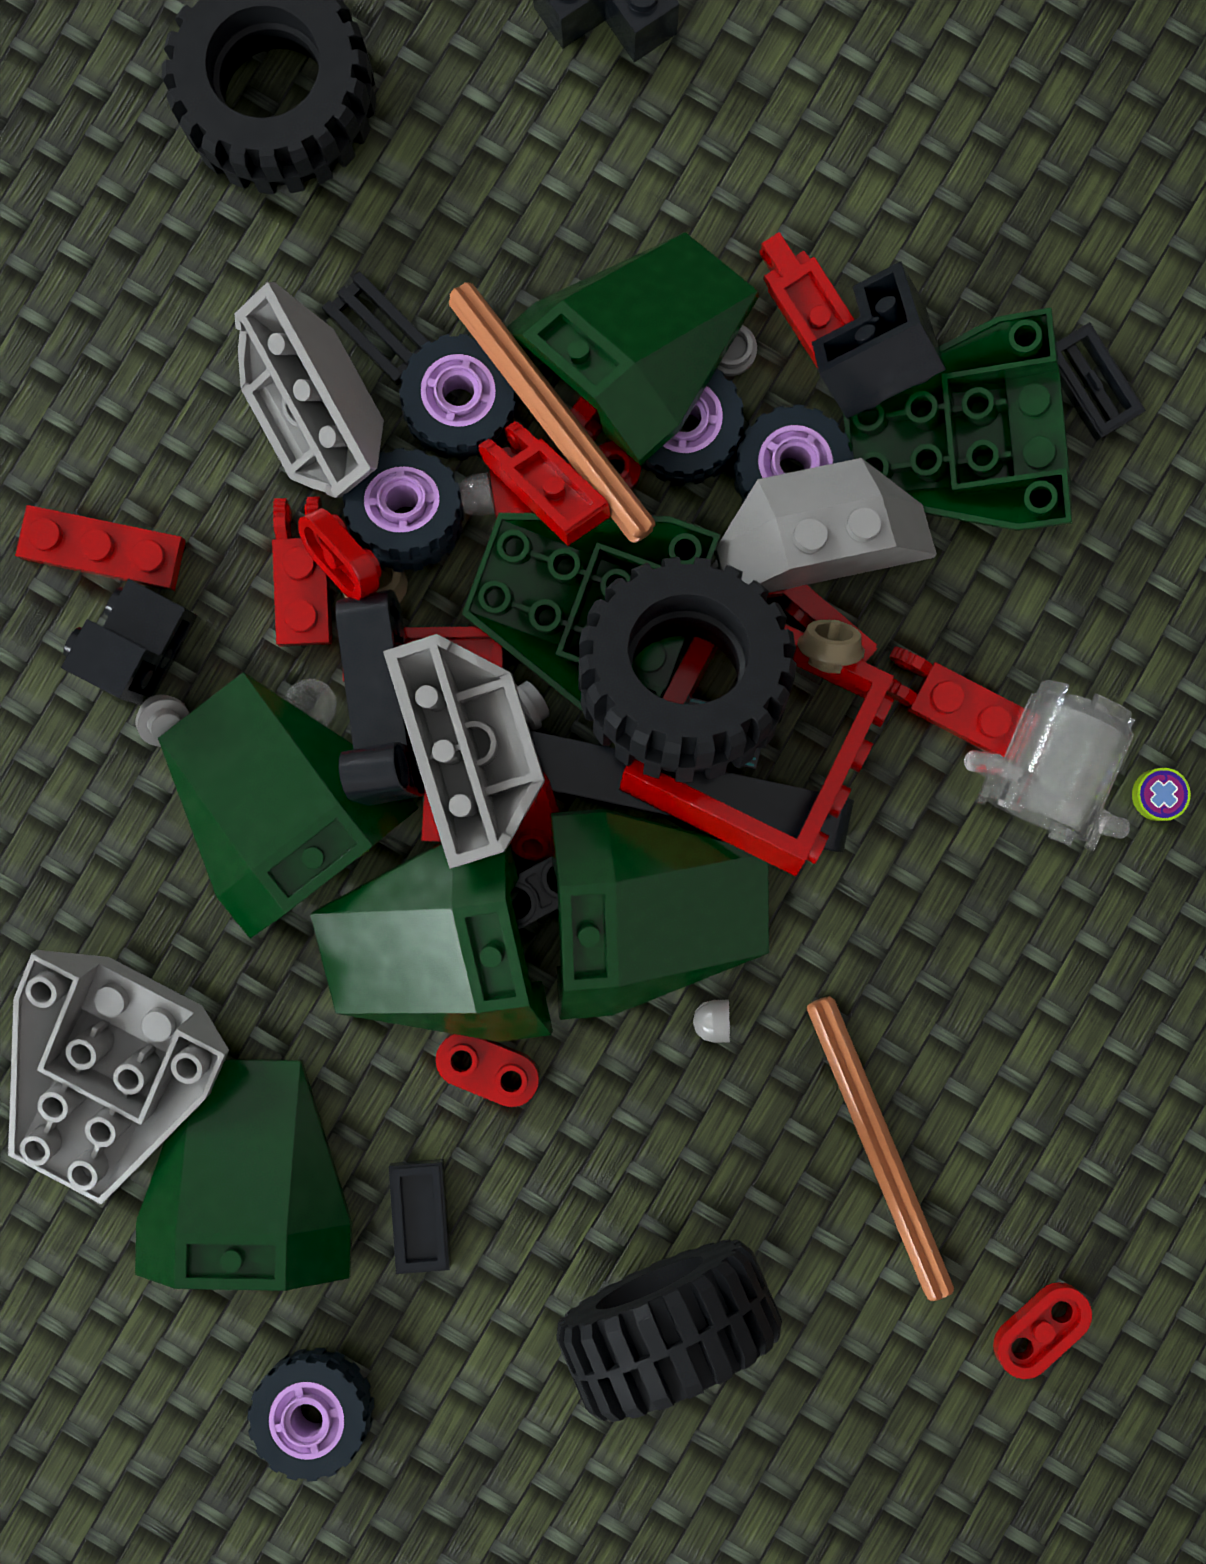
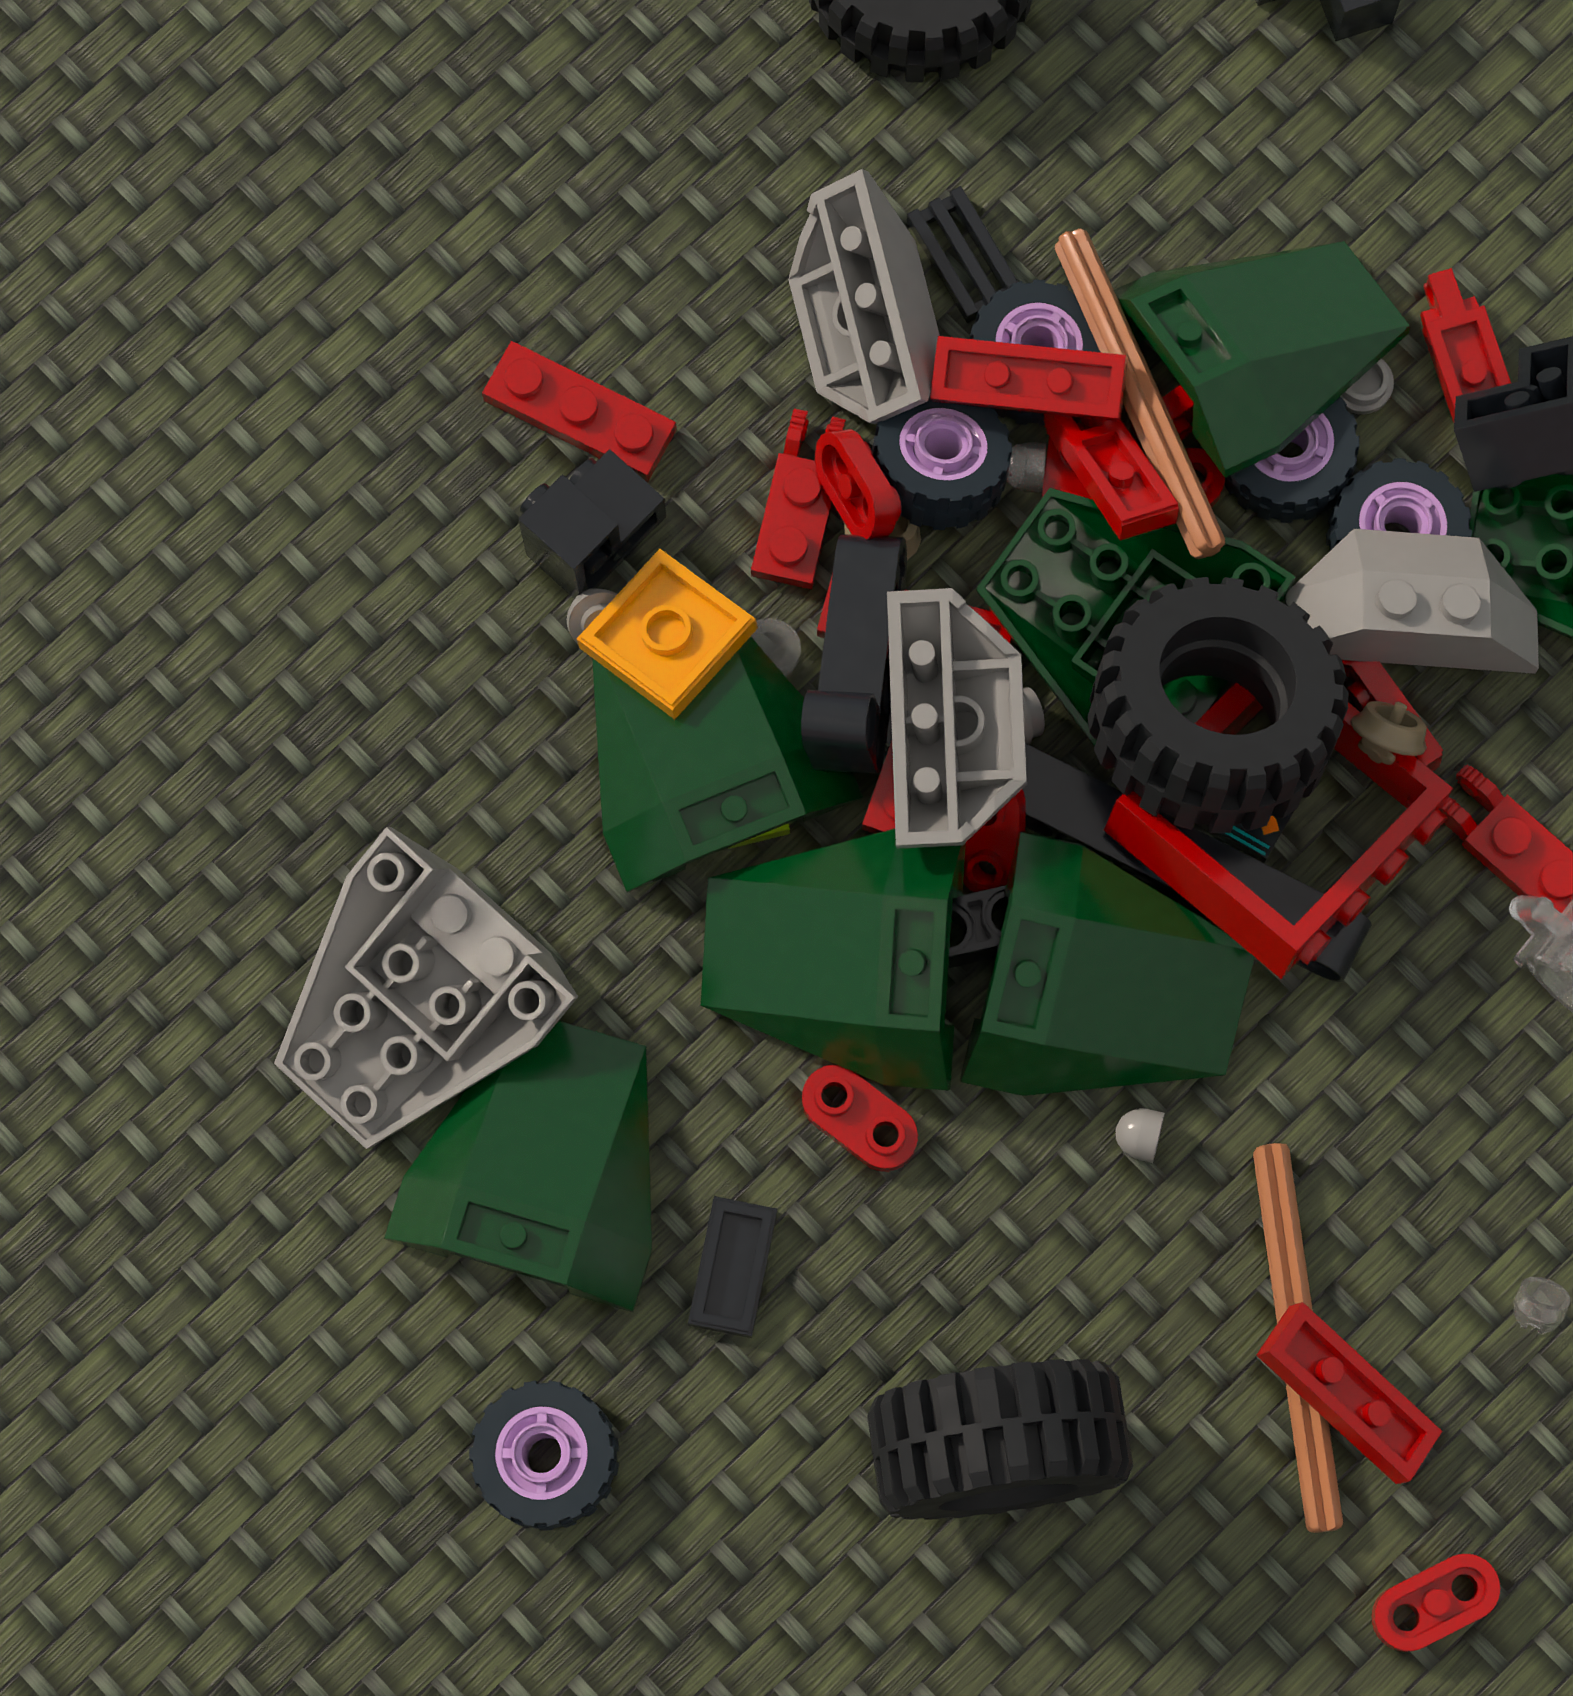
camera: 15 degrees right, 10 degrees down
none -> light orange tile [577,549,758,720]
none -> red plate [930,336,1128,421]
none -> red plate [1256,1302,1442,1484]
none -> clear hinge [1513,1277,1571,1335]

